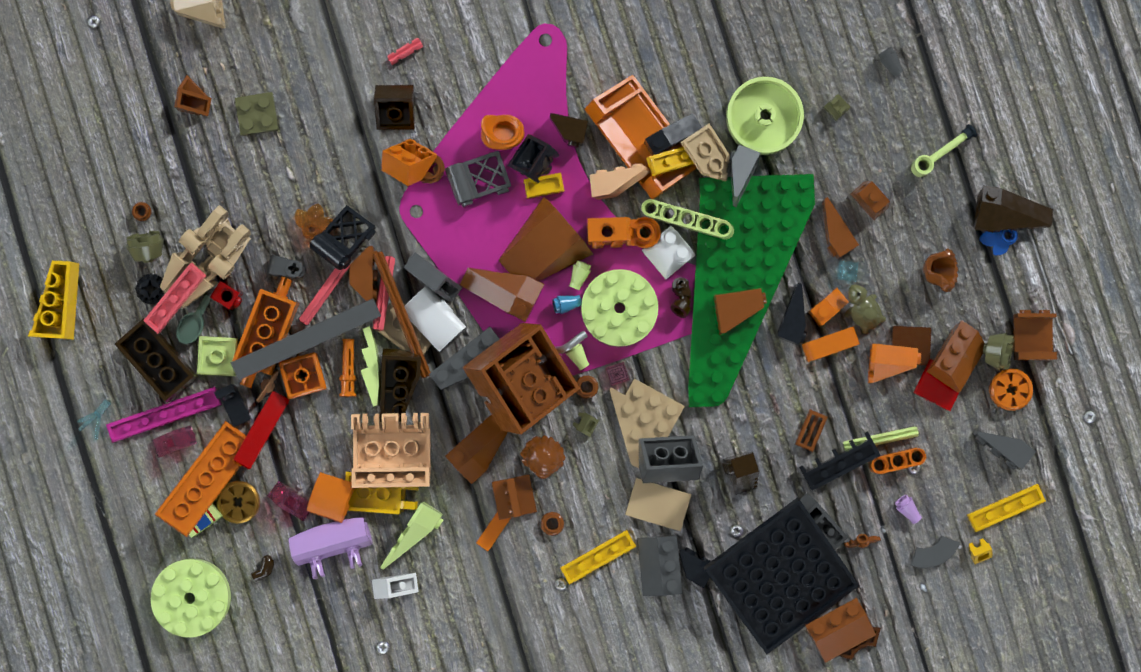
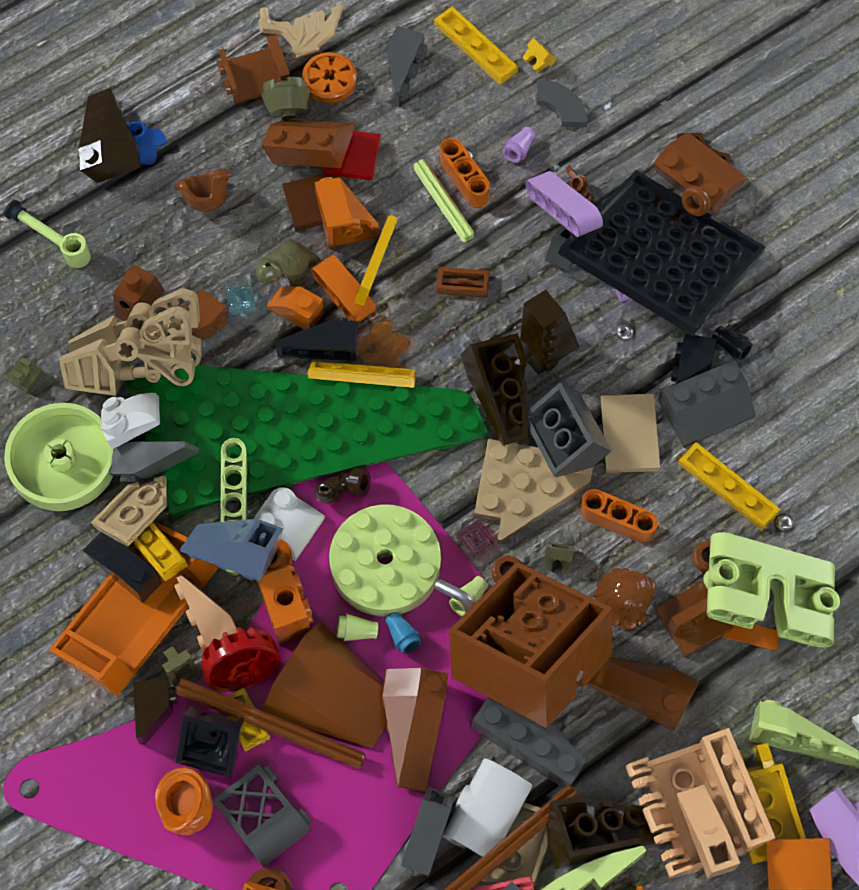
camera: 105 degrees left, 20 degrees down
dark orange slope [714,288,767,335] -> none
black hinge [799,431,881,491] -> none
none -> tan piece [59,288,202,396]
none -> white slope [101,393,160,449]
none -> olive tile [162,646,198,687]
none -> dark orange axle [177,679,365,769]
none -> sand blue slope [180,519,284,581]
none -> red gear [201,627,281,691]
none -> tan animal [258,3,344,59]
none -> yellow tile [308,361,417,388]
none -> yellow tile [355,215,398,306]
none -> clear orange plate [358,321,410,368]
none -> dark brown wedge [460,333,528,446]
none -> lavender beam [525,171,603,237]
none -> orange beam [580,489,658,543]
none -> light nougat slope [676,785,740,879]
none -> dark orange piece [681,186,711,217]
none -> yellowish green connector [703,532,840,648]
none -> black cone [712,326,753,361]

